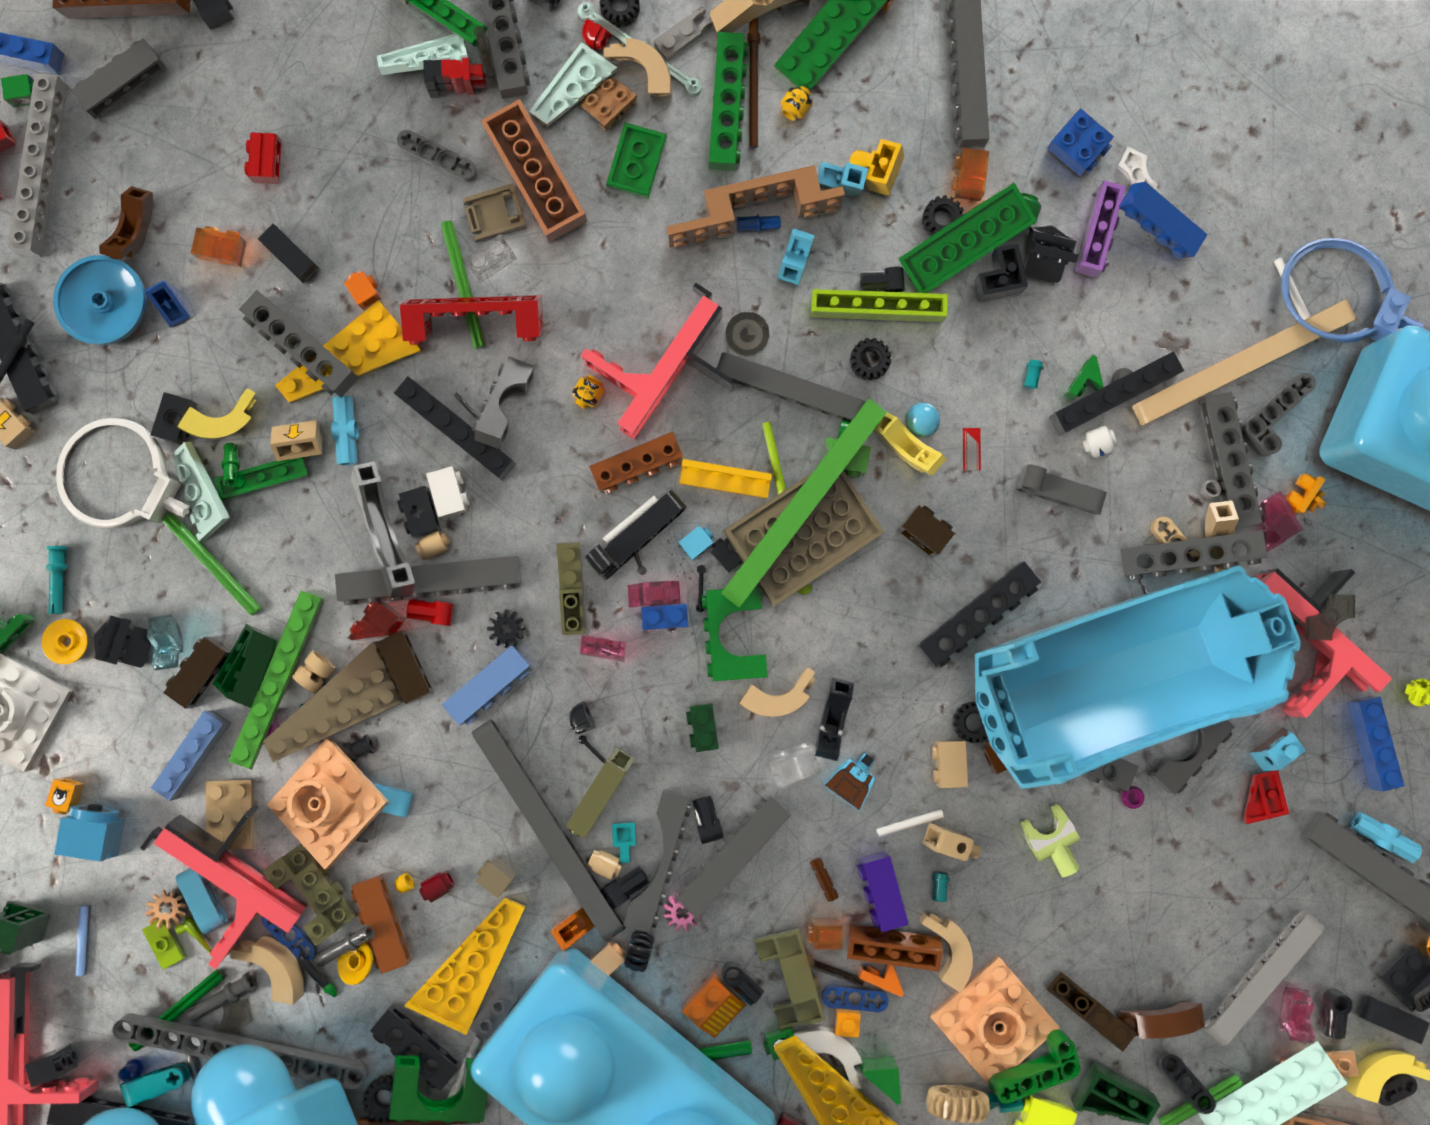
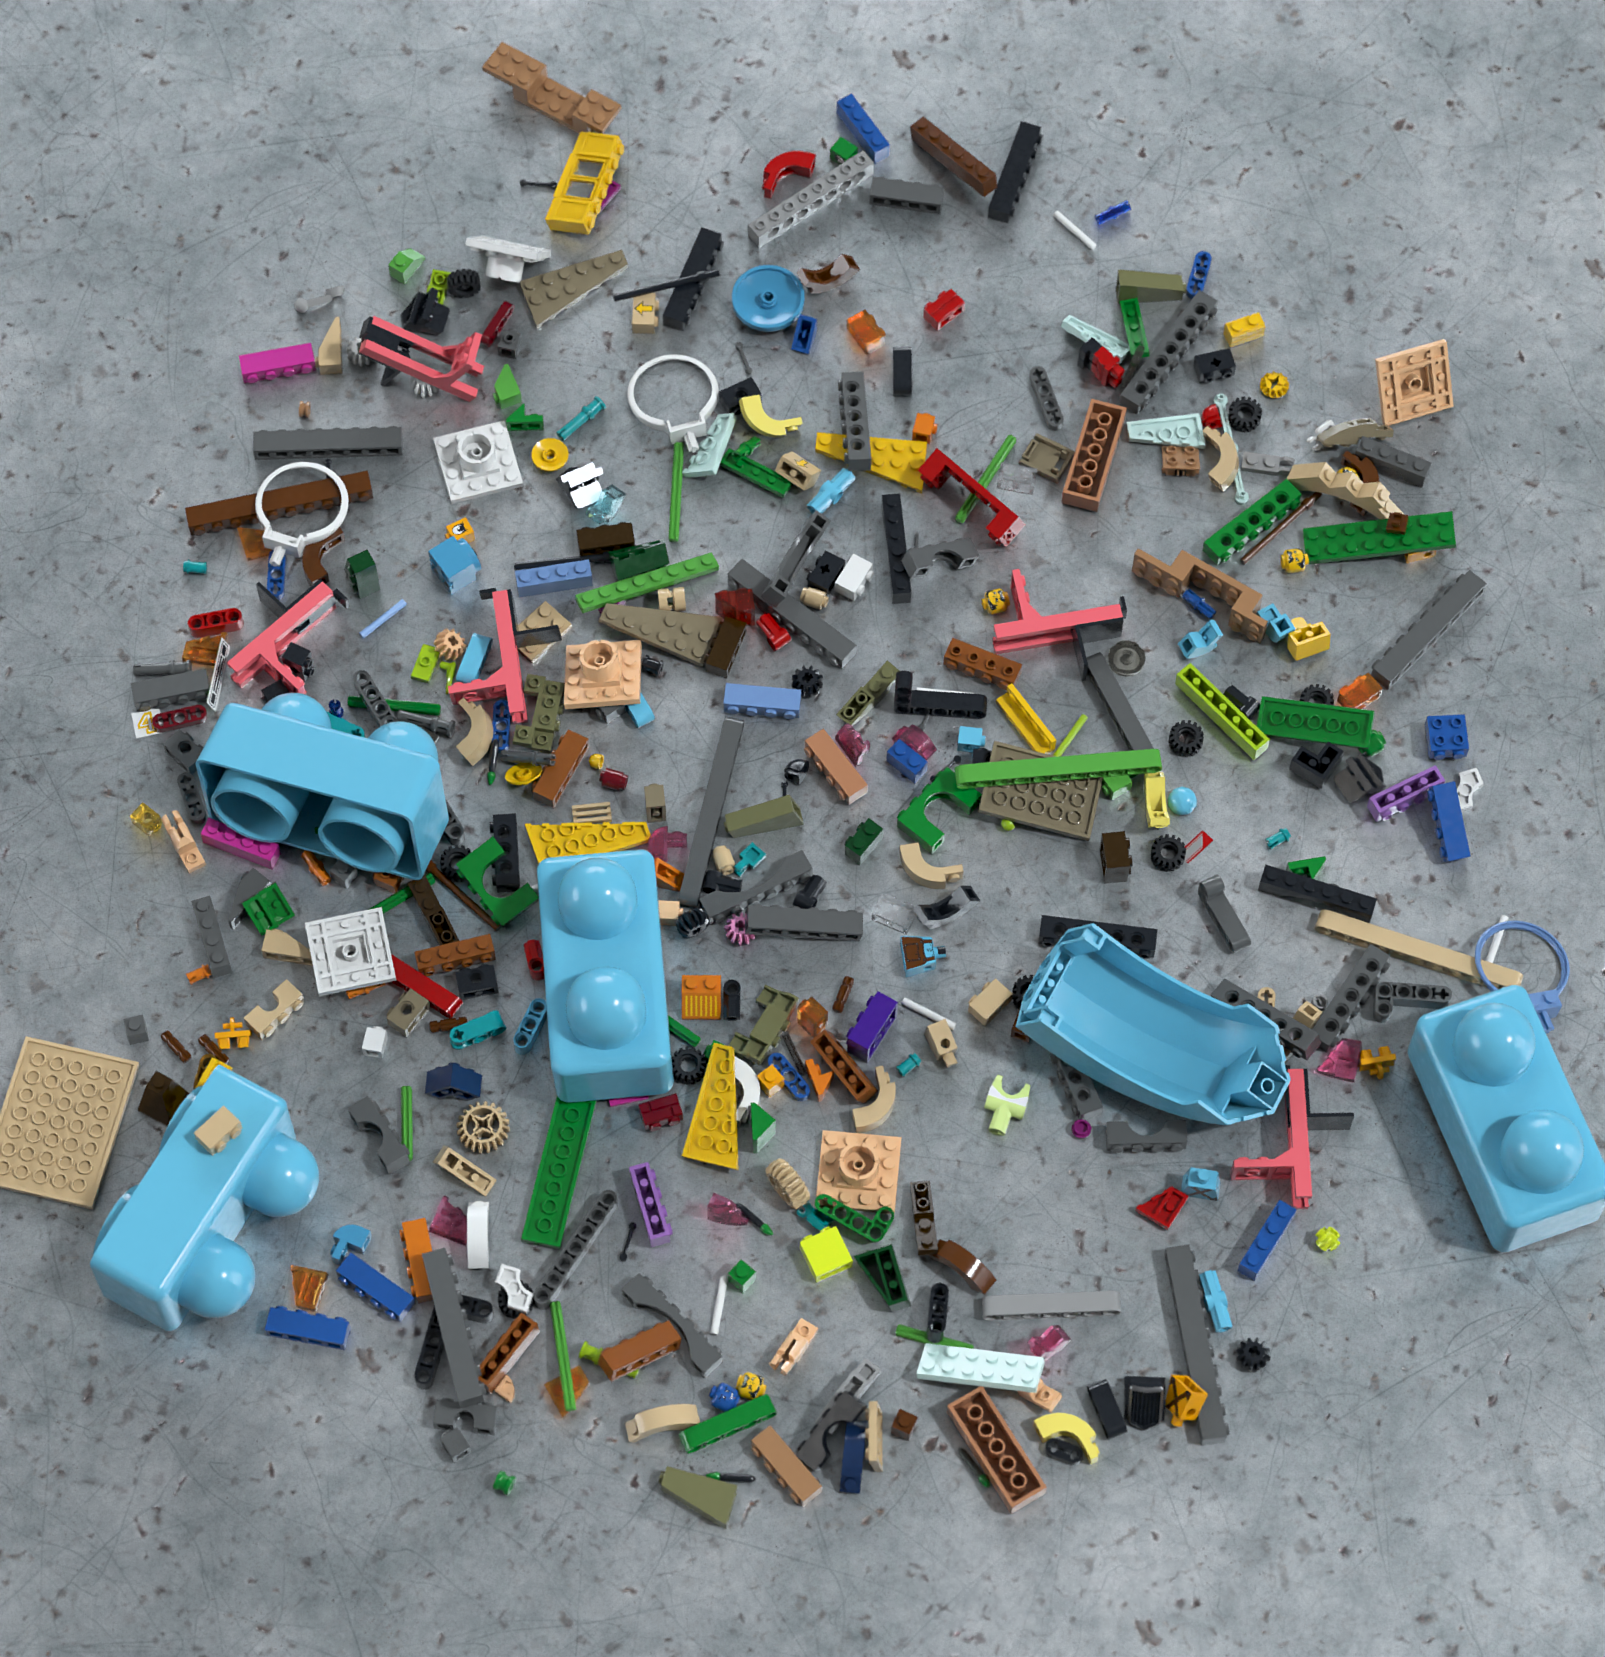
camera: 50 degrees right, 20 degrees down
green tile [606,122,667,199] -> none
white head [1082,426,1118,458] -> none
clear smoke tile [1306,594,1355,641] -> none
black piece [1323,988,1353,1040] -> none
none -> black bar [514,551,610,570]
none -> tan tile [572,802,612,824]
none -> clear pink brick [648,826,687,862]
none -> black tyre [672,1046,706,1085]
none -> dark grey hinge [736,342,752,374]
none -> nougat brick [804,728,868,805]
none -> black tyre [1150,834,1186,872]

